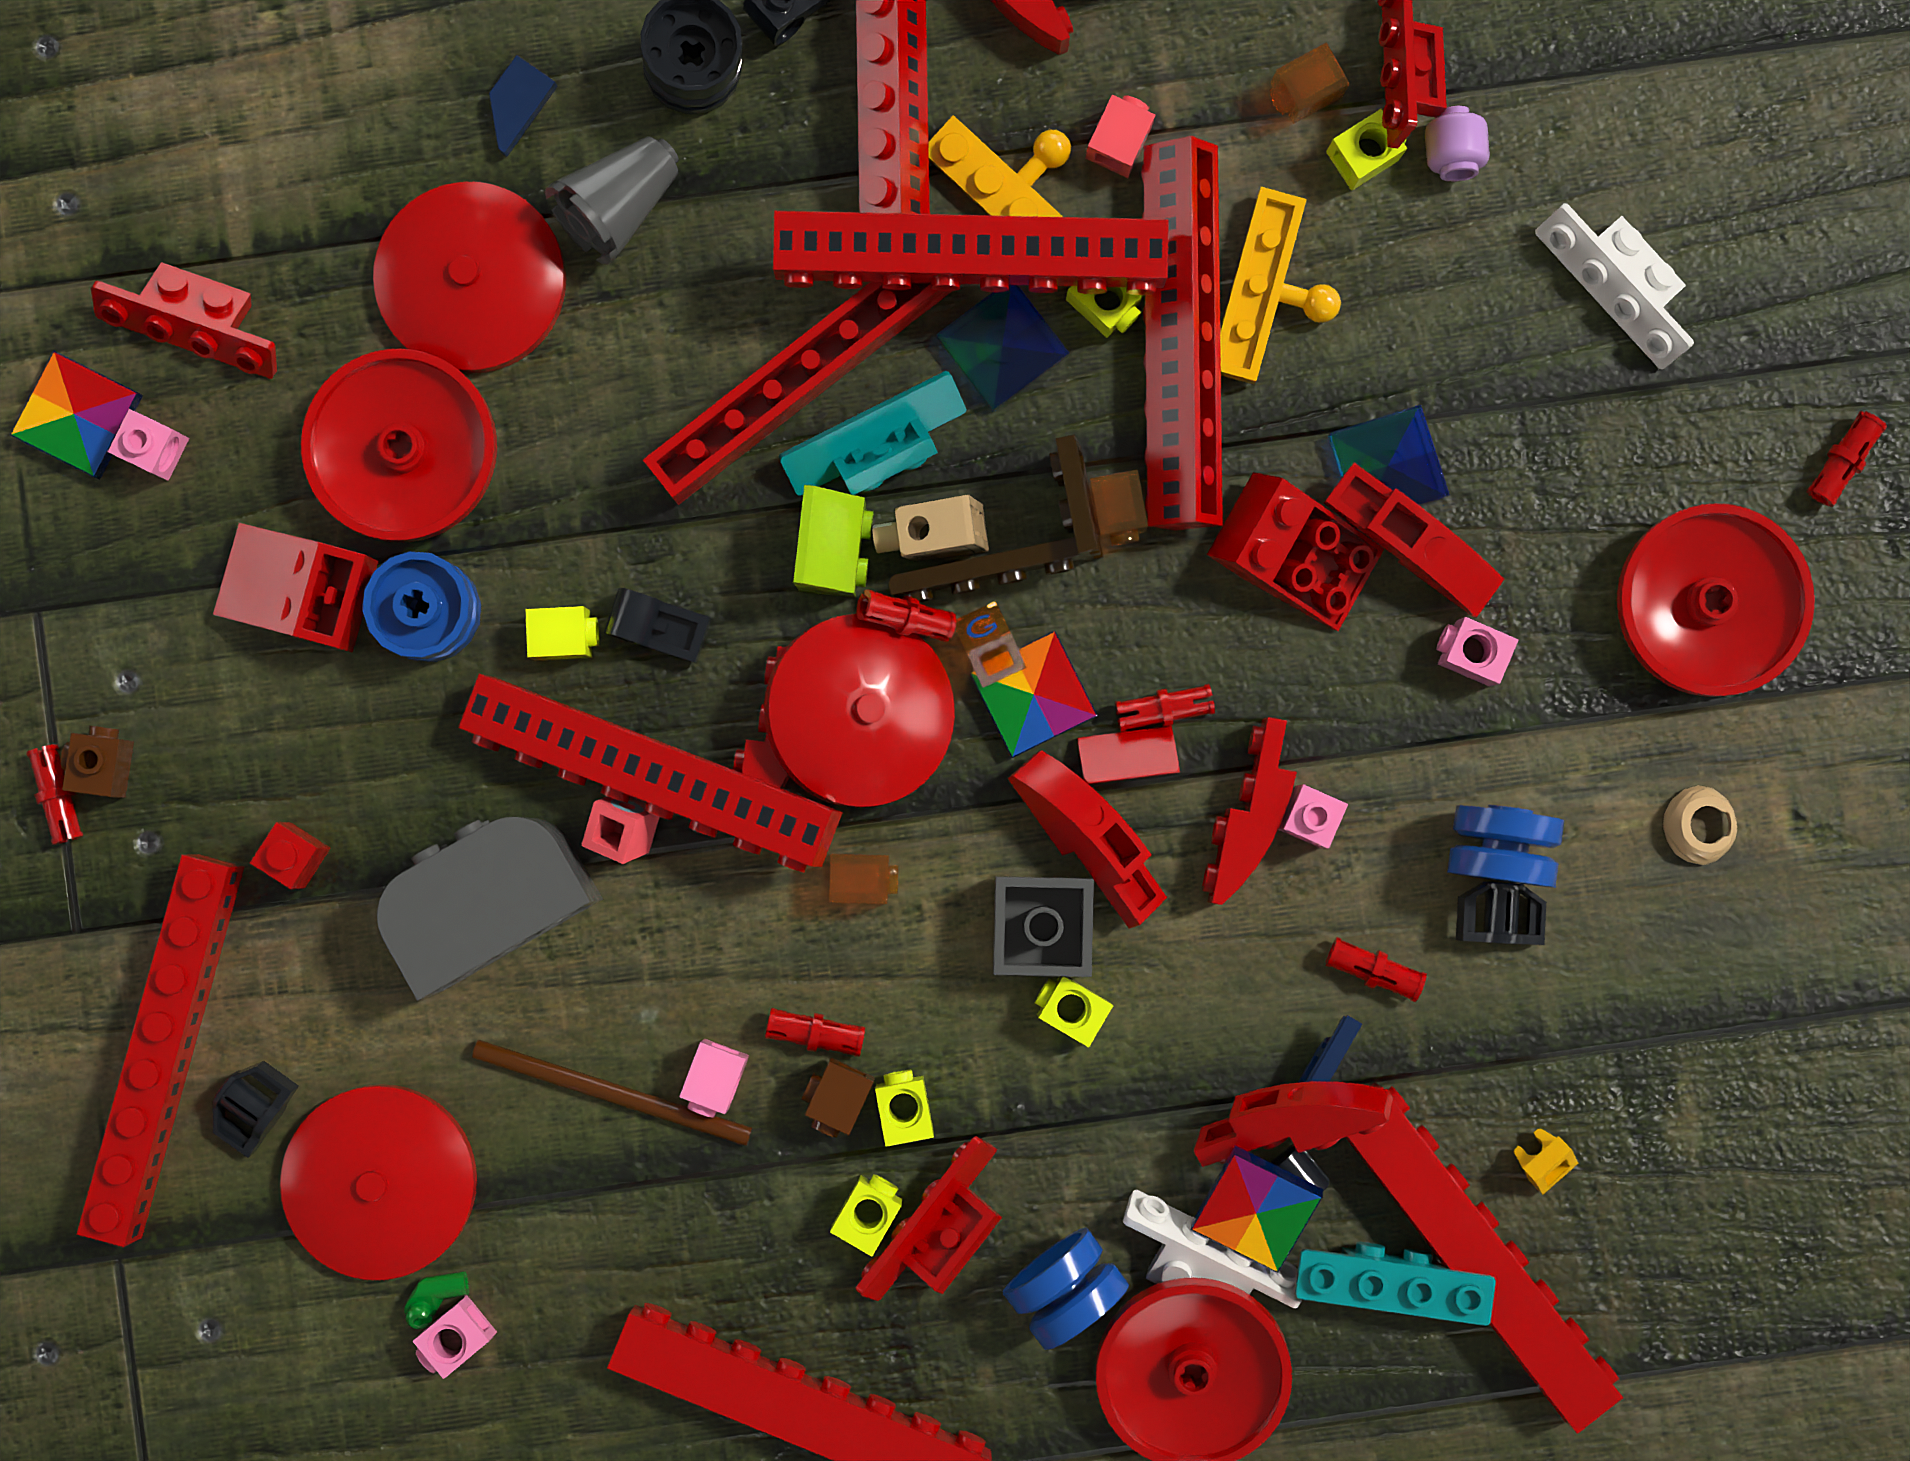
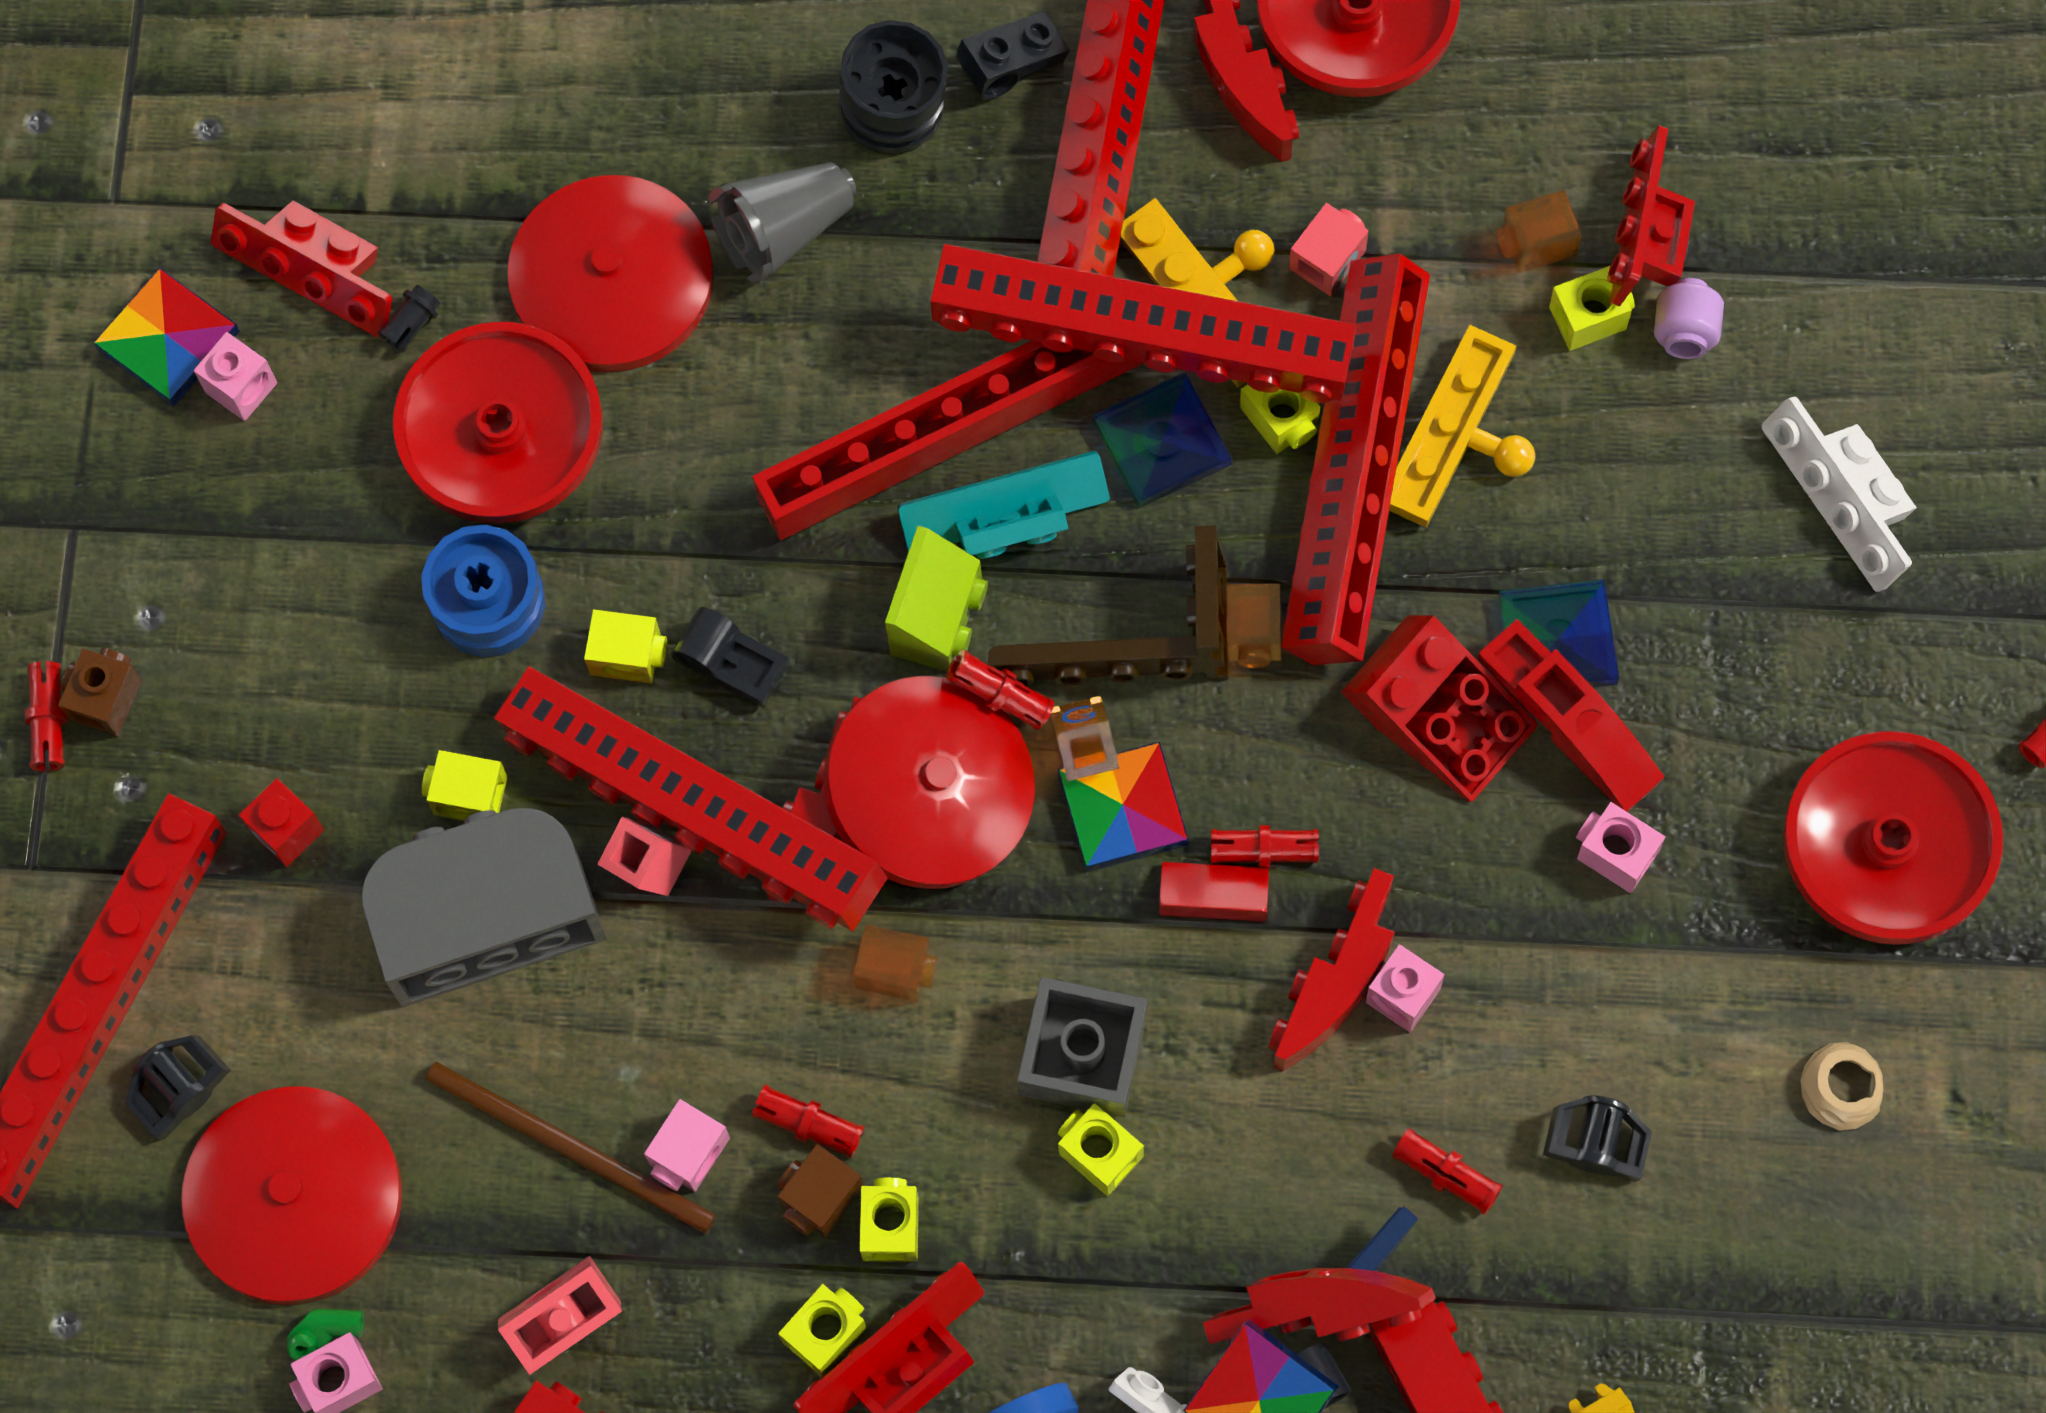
camera: 20 degrees right, 15 degrees down
slope [213,523,378,653] -> none
dark blue tile [489,55,558,157] -> none
tan torso [872,495,989,561] -> none
red slope [1008,750,1167,929] -> none
blue wheel [1447,805,1564,888] -> none
none -> black pin [378,285,441,353]
none -> neon yellow brick [422,750,508,821]
none -> coral brick [498,1256,622,1375]

